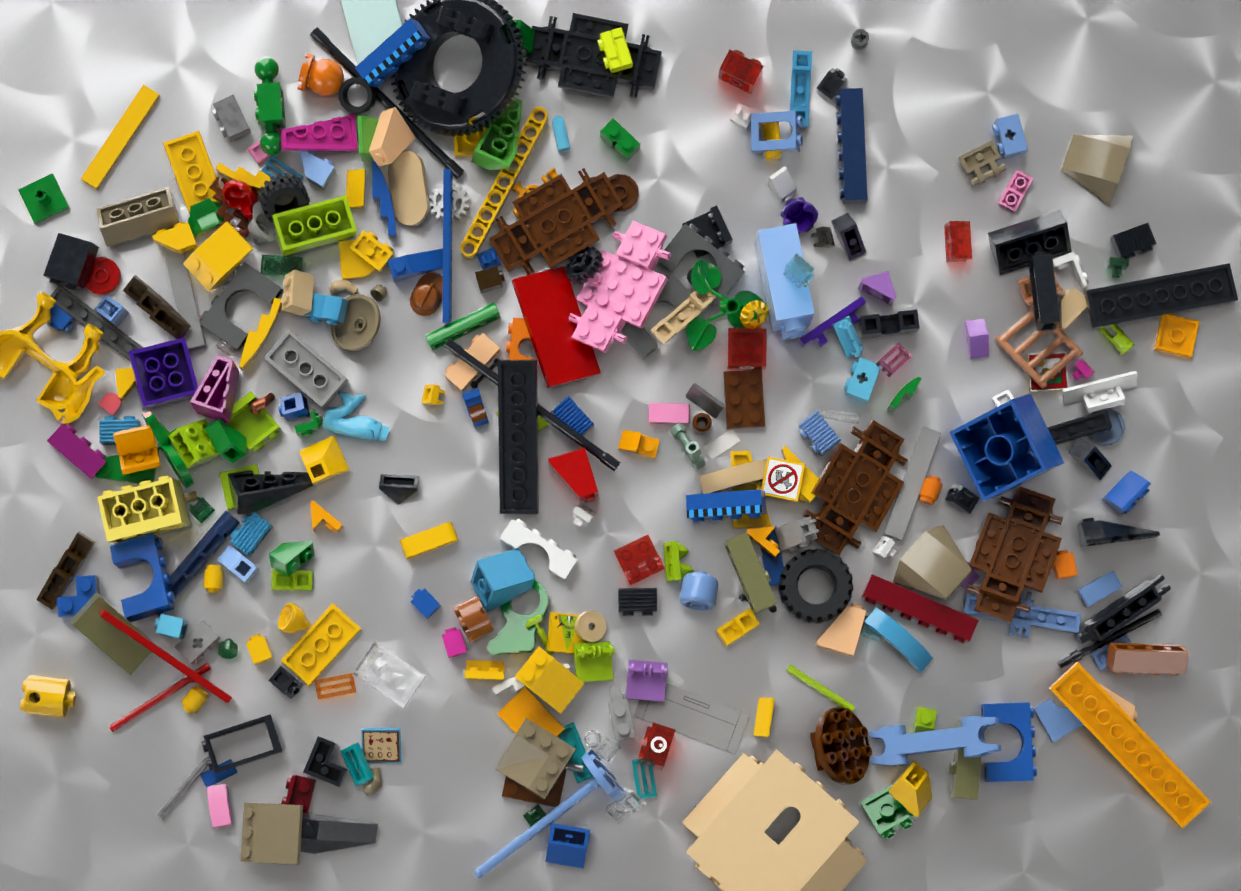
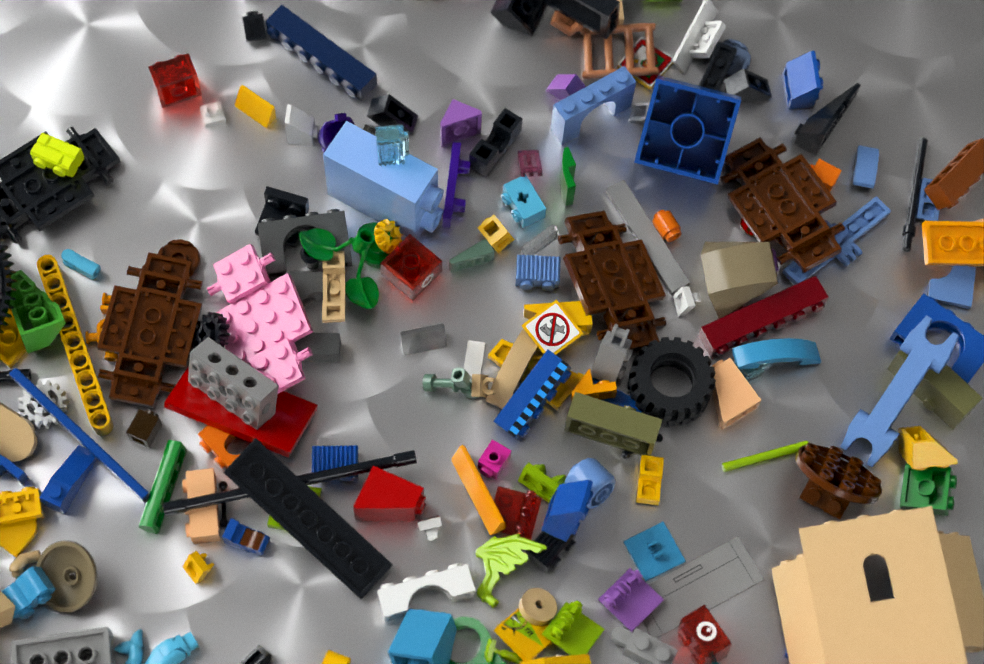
camera: 50 degrees left, 15 degrees down
dark tan hinge [370,285,387,301] -> none
dark orange piece [410,272,443,316] -> none
blue tile [477,247,502,270] -> none
green piece [600,118,640,162] -> none
light orange slope [618,430,660,459] -> none
bright pink slope [649,403,690,423] -> none
reddish brown brick [692,413,712,434] -> none
reddish brown plate [723,369,765,429] -> none
medium blue panel [751,111,803,155] -> none
yellow slope [754,697,775,738] -> none
dark azure slope [789,50,812,127] -> none
medium azure hinge [833,316,864,358] -> none
lime slope [913,707,937,733] -> none
clear red hinge [944,221,972,262] -> none
black bracket [945,484,980,514] -> none
dark pink tile [1072,358,1095,380] -> none
black hinge [1076,574,1171,644] -> none
none -> light grey brick [188,337,278,430]
none -> sand green slope [449,239,495,273]
none -> light orange slope [452,445,506,536]
none -> tan tile [471,374,496,397]
none -> lime animal [476,534,547,608]
none -> yellow brick [477,214,515,253]
none -> dark pink brick [477,439,512,480]
none -> blue slope [541,480,594,542]
none -> medium blue arch [550,66,636,145]
none -> dark azure piece [623,521,686,582]

